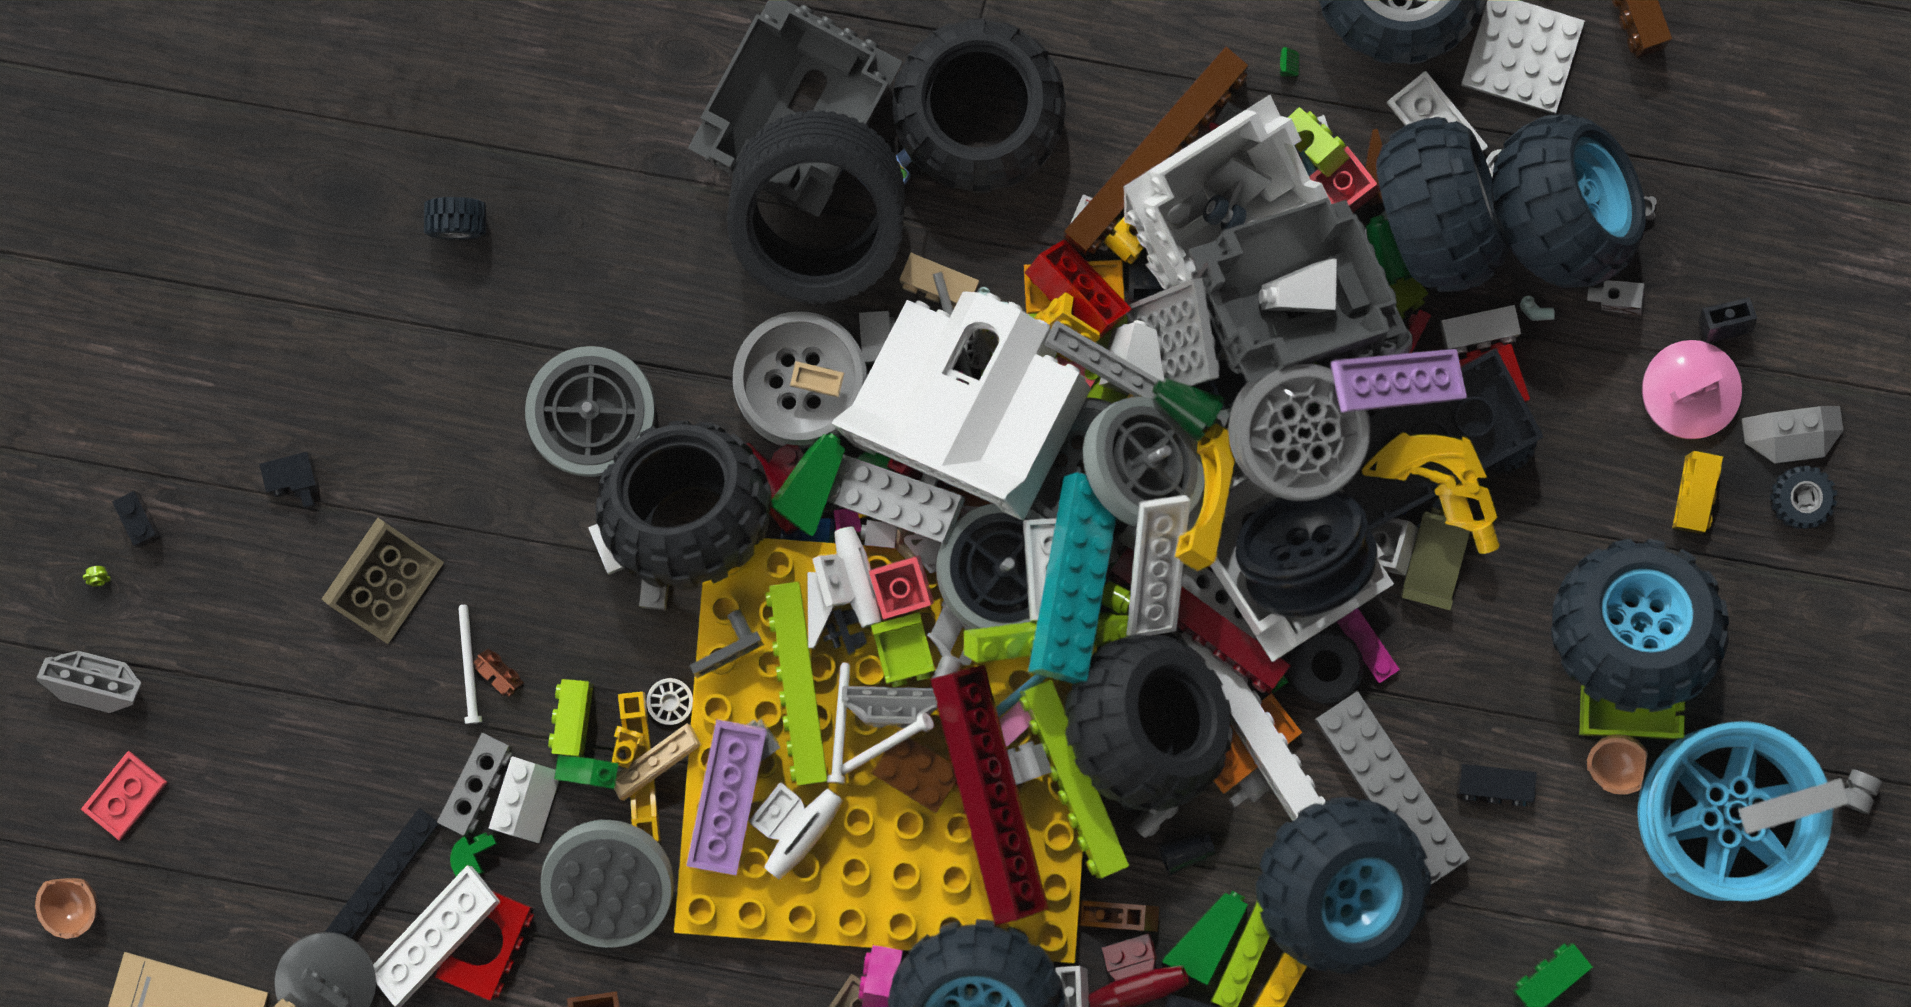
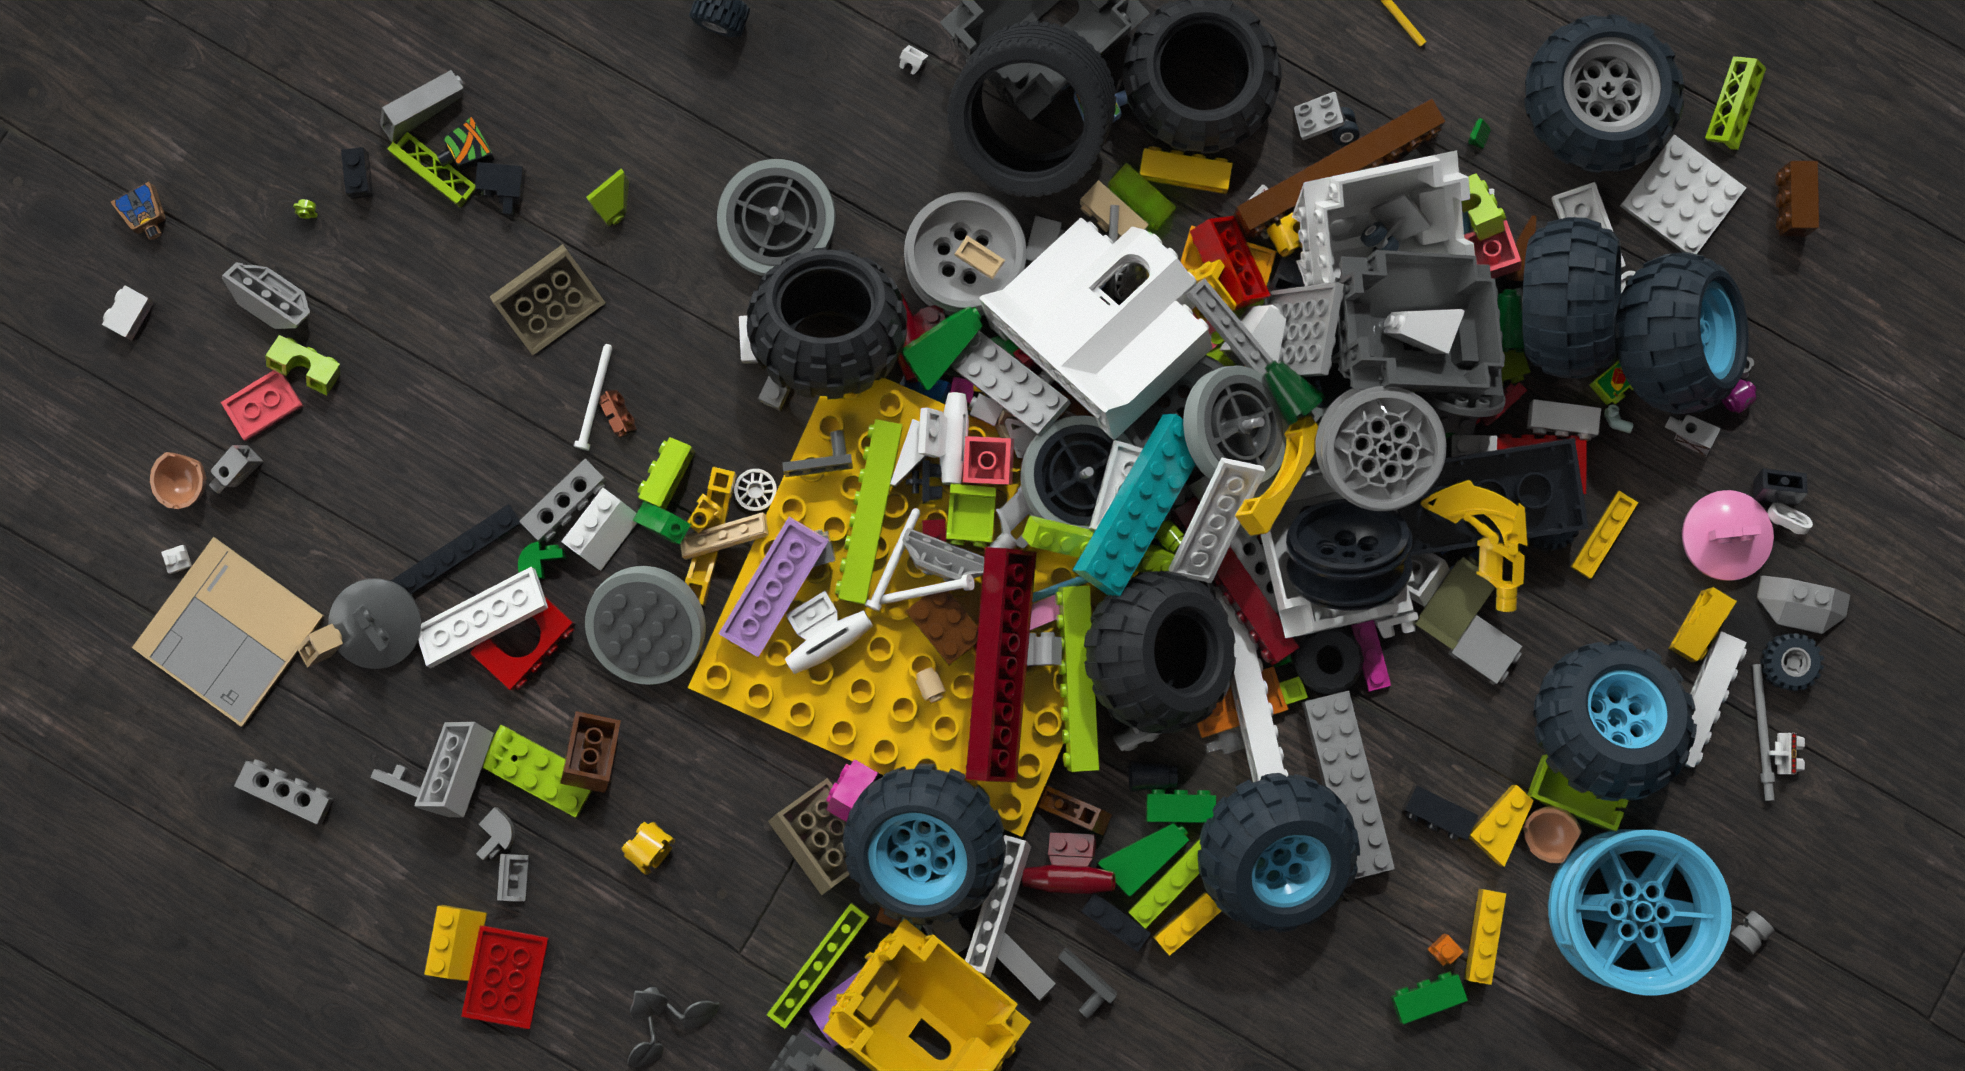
camera: 10 degrees right, 0 degrees up
lavender plate [1331,349,1467,413] -> none
light grey slope [1738,779,1849,834] -> none
none -> white tile [161,545,192,574]
none -> light grey torso [209,445,263,493]
none -> lime arch [265,335,340,395]
none -> light grey slope [380,70,464,142]
none -> lime fence [387,132,476,208]
none -> torso [436,117,494,170]
none -> lime slope [586,169,629,226]
none -> white tile [900,45,928,74]
none -> tan brick [916,667,946,703]
none -> dark red plate [922,519,946,542]
none -> clear neon green brick [1107,163,1176,231]
none -> yellow brick [1138,146,1232,194]
none -> green brick [1146,789,1216,823]
none -> lime plate [1280,677,1308,705]
none -> light grey plate [1294,92,1360,146]
none -> white hips [1373,610,1418,638]
none -> orange brick [1427,934,1464,966]
none -> light grey panel [1448,615,1522,685]
none -> yellow brick [1464,889,1506,985]
none -> yellow wedge [1469,785,1534,867]
none -> yellow plate [1571,491,1638,579]
none -> brick [1589,360,1633,405]
none -> white brick [1685,631,1747,768]
none -> magenta head [1722,379,1756,413]
none -> light grey bar [1752,664,1775,801]
none -> white plate [1767,503,1813,534]
none -> white hips [1768,733,1805,774]

